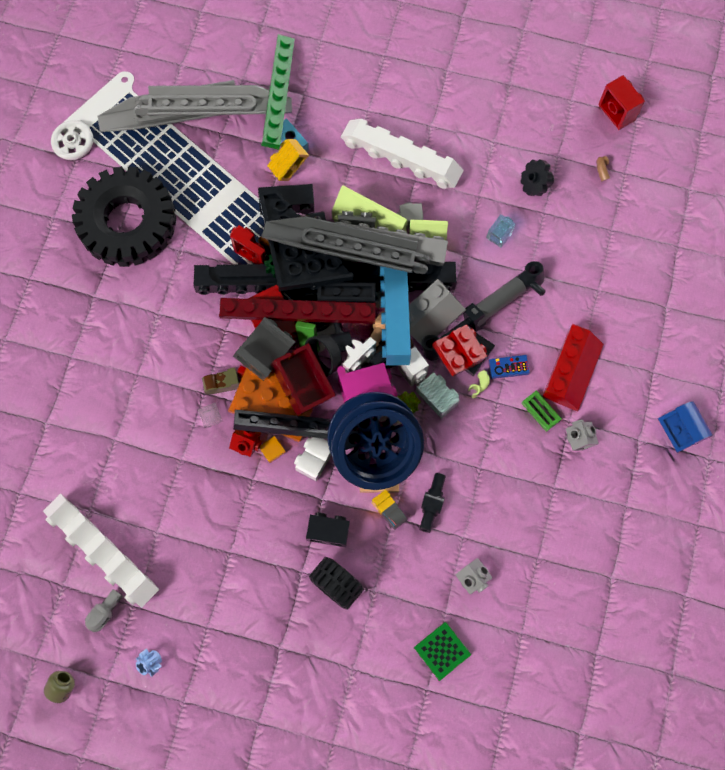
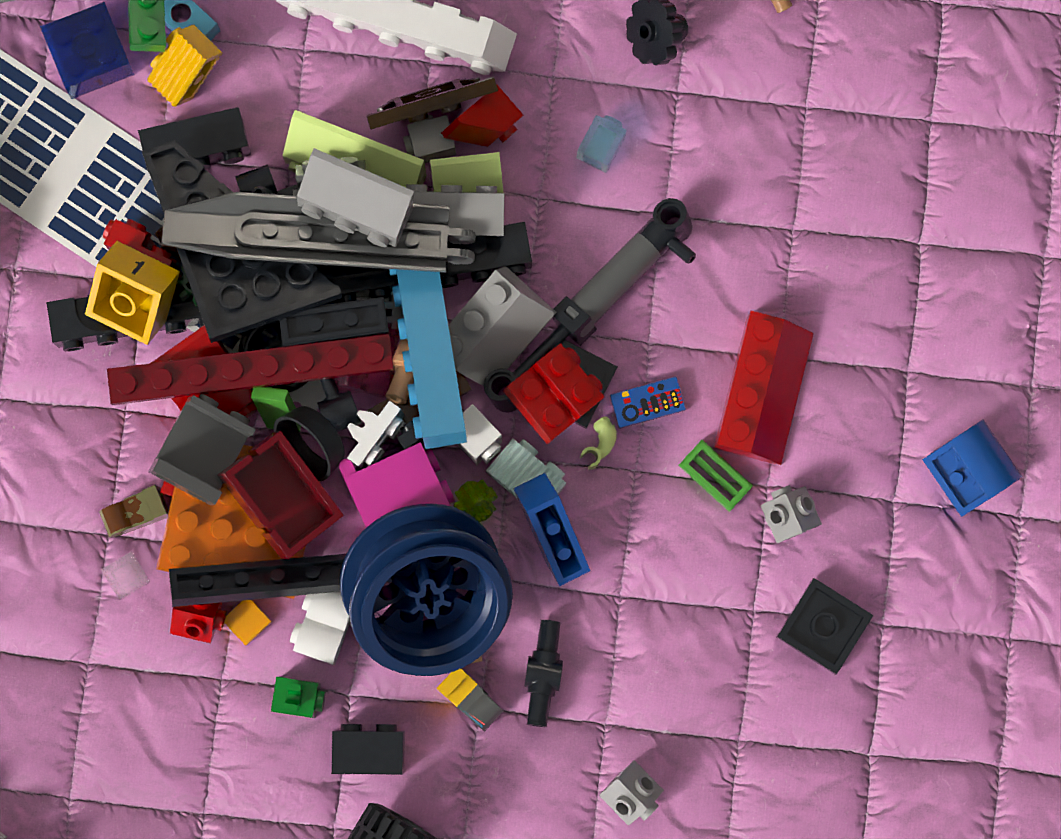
camera: 10 degrees left, 10 degrees up
none -> clear blue brick [40,2,135,99]
none -> yellow brick [85,241,180,345]
none -> green brick [271,676,326,718]
none -> light grey slope [297,148,414,247]
none -> dark brown wing [366,77,498,130]
none -> red slope [441,84,524,147]
none -> blue brick [513,473,591,587]
none -> black plate [776,578,873,675]

